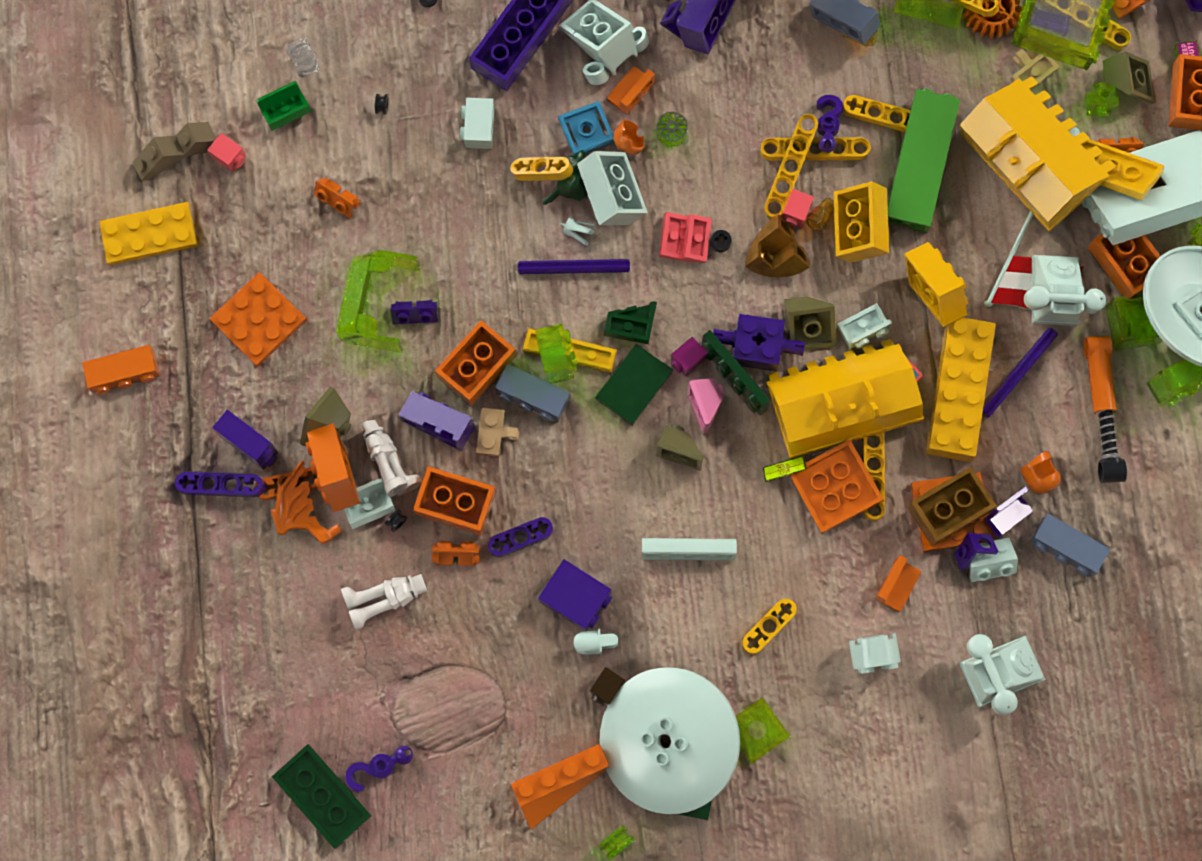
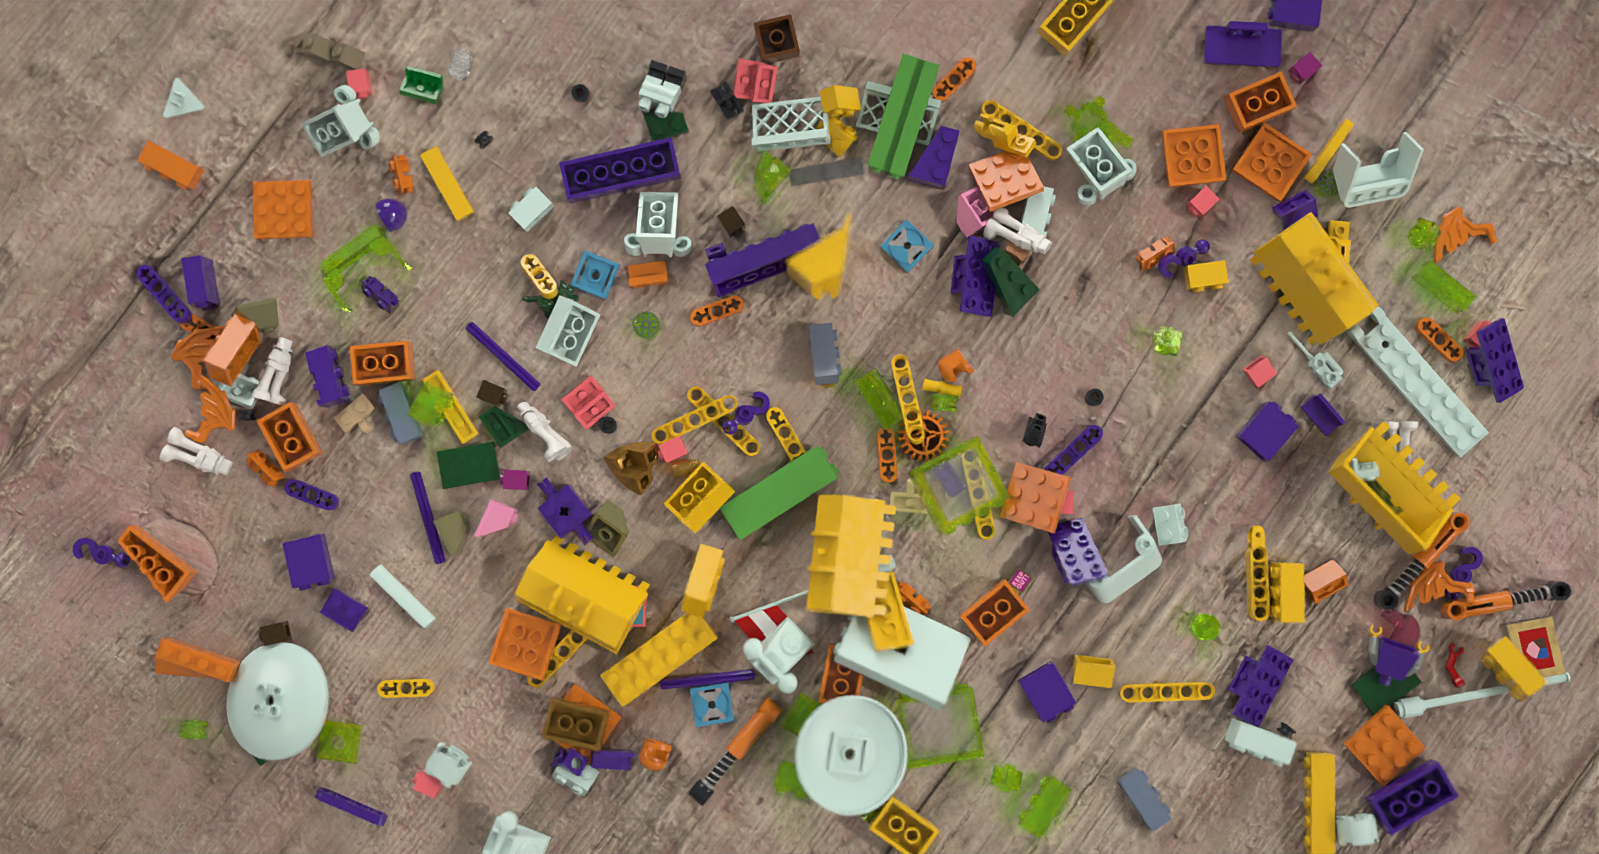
camera: 45 degrees right, 10 degrees up
yellow plate [99,202,198,266] -> none
dark green plate [272,744,372,849] -> none
light aqua piece [560,218,595,245] -> none
light aqua arm [574,629,618,655] -> none
orange hair [613,119,645,155] -> none
dark green plate [701,330,770,416] -> none
clear neon green sticker [763,455,806,482] -> none
light aqua bracket [836,303,892,349] -> none
orange panel [875,555,921,612] -> none
sand blue brick [1030,514,1110,577] -> none
clear neon green brick [1084,82,1119,117] -> none
olive slope [1102,51,1156,104] -> none
none -> orange wedge [117,525,198,603]
none -> light aqua piece [163,78,205,118]
none -> orange animal [184,374,235,444]
none -> light aqua piece [301,85,380,157]
none -> dark purple beam [315,787,388,826]
none -> dark purple plate [319,588,368,632]
none -> dark purple helmet [375,199,407,232]
none -> dark purple axle [410,472,446,564]
none -> coral brick [413,769,443,798]
none -> yellow tile [420,146,474,221]
none -> dark brown brick [476,380,508,407]
none -> white piece [517,402,572,462]
none -> orange beam [690,296,744,327]
none -> dark azure piece [690,683,734,727]
none -> orange beam [877,427,897,483]

